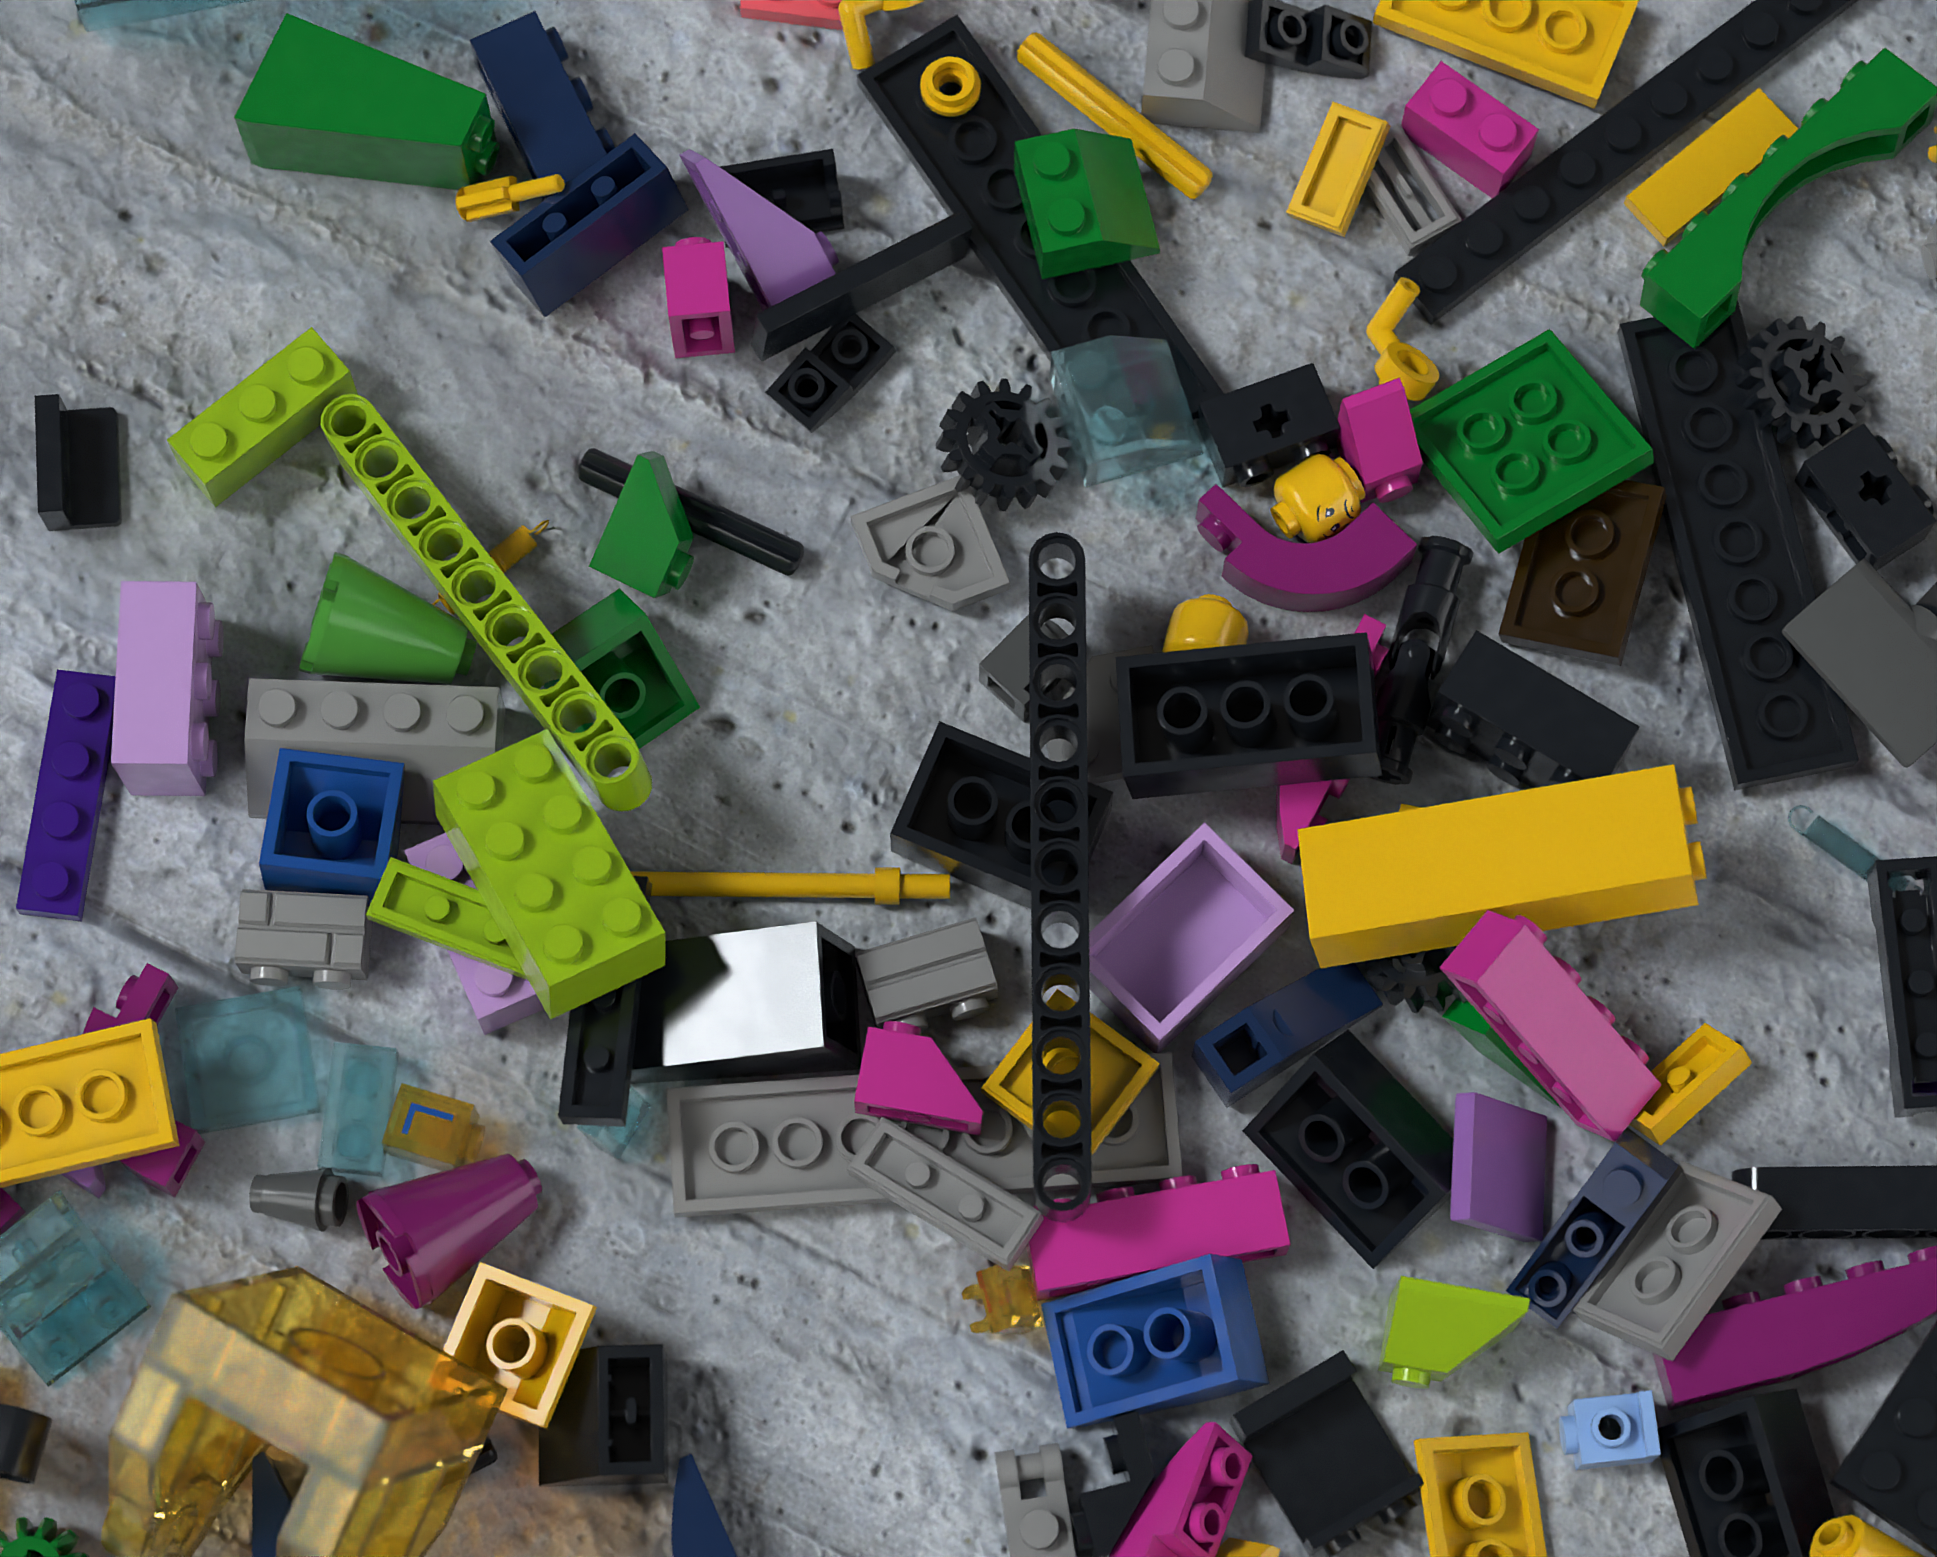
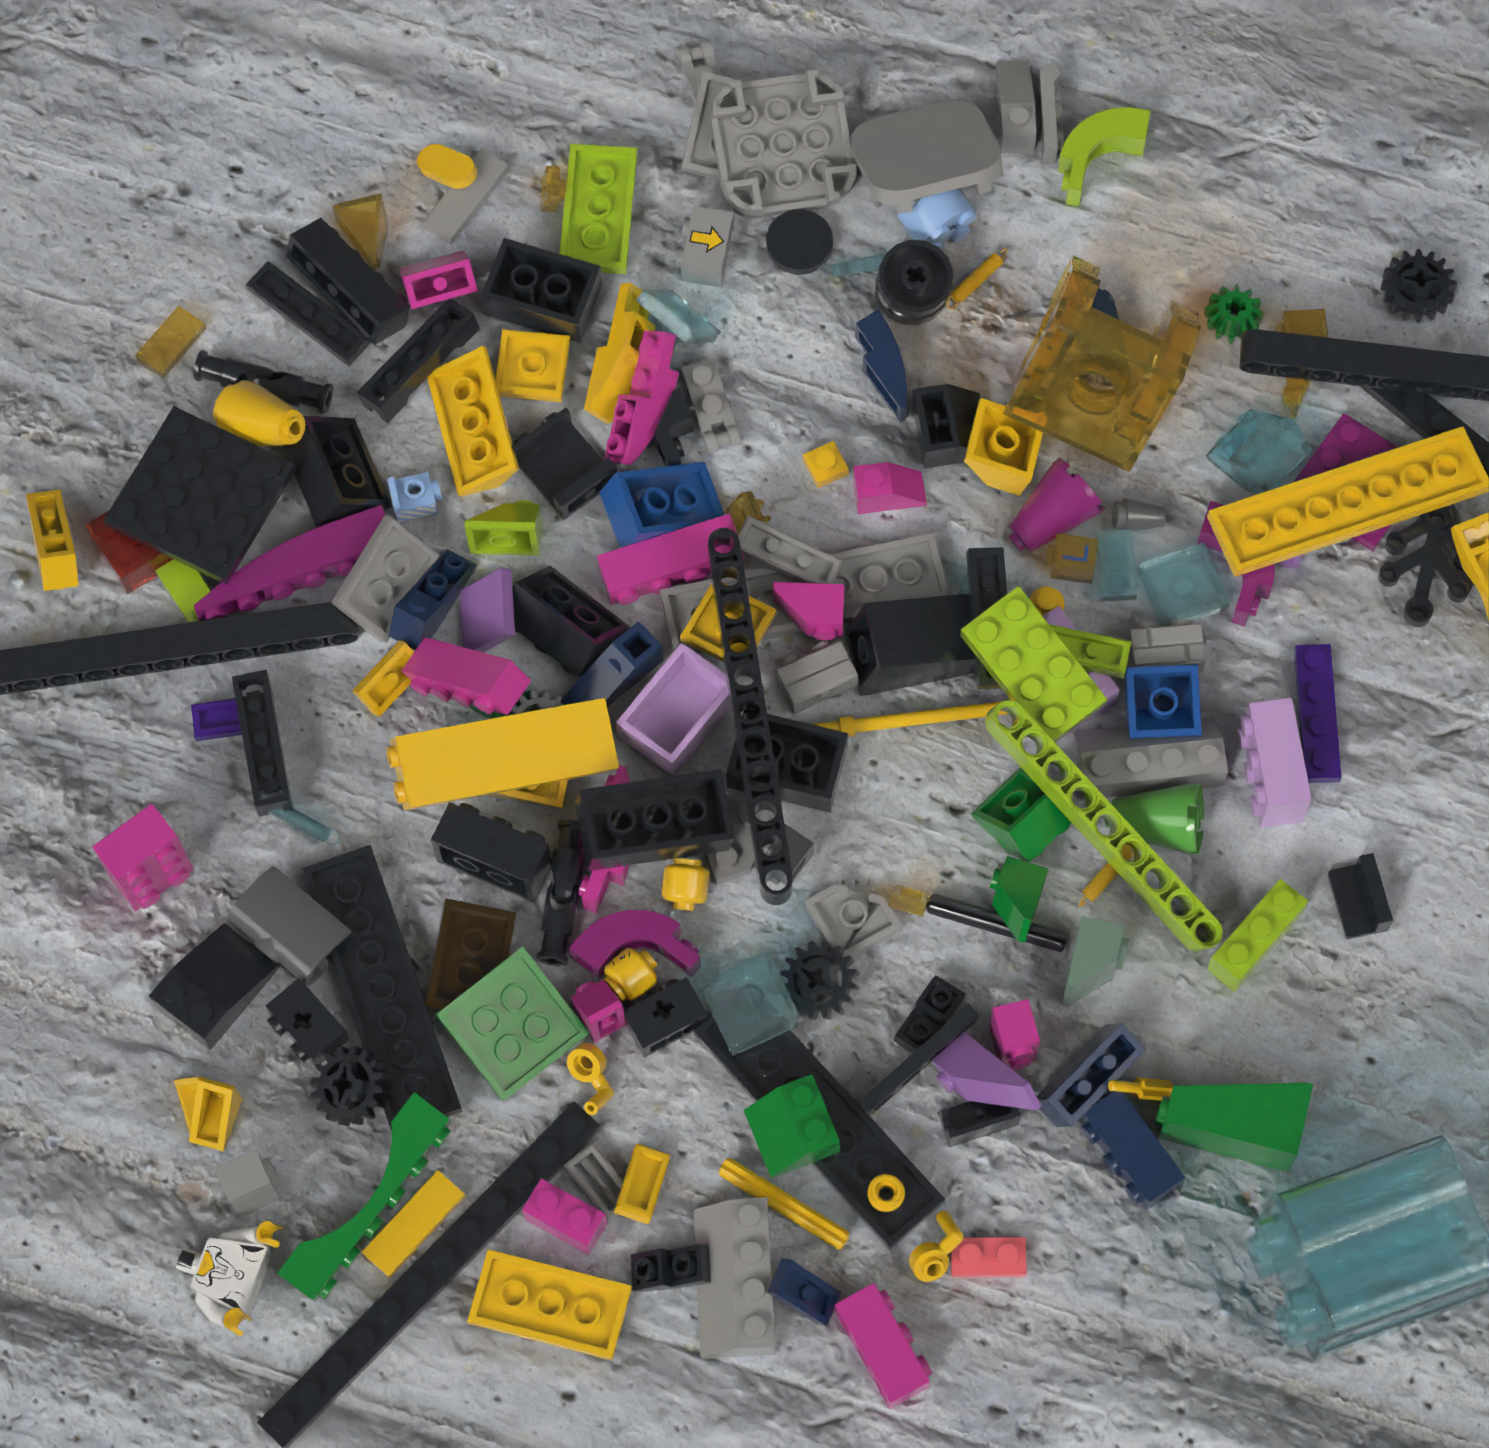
camera: 175 degrees right, 5 degrees down
none -> yellow plate [802,441,849,488]
none -> dark pink slope [853,462,927,515]
none -> clear yellow tile [888,885,931,917]
none -> yellow plate [1030,586,1065,616]
none -> sand green slope [1062,916,1129,1006]

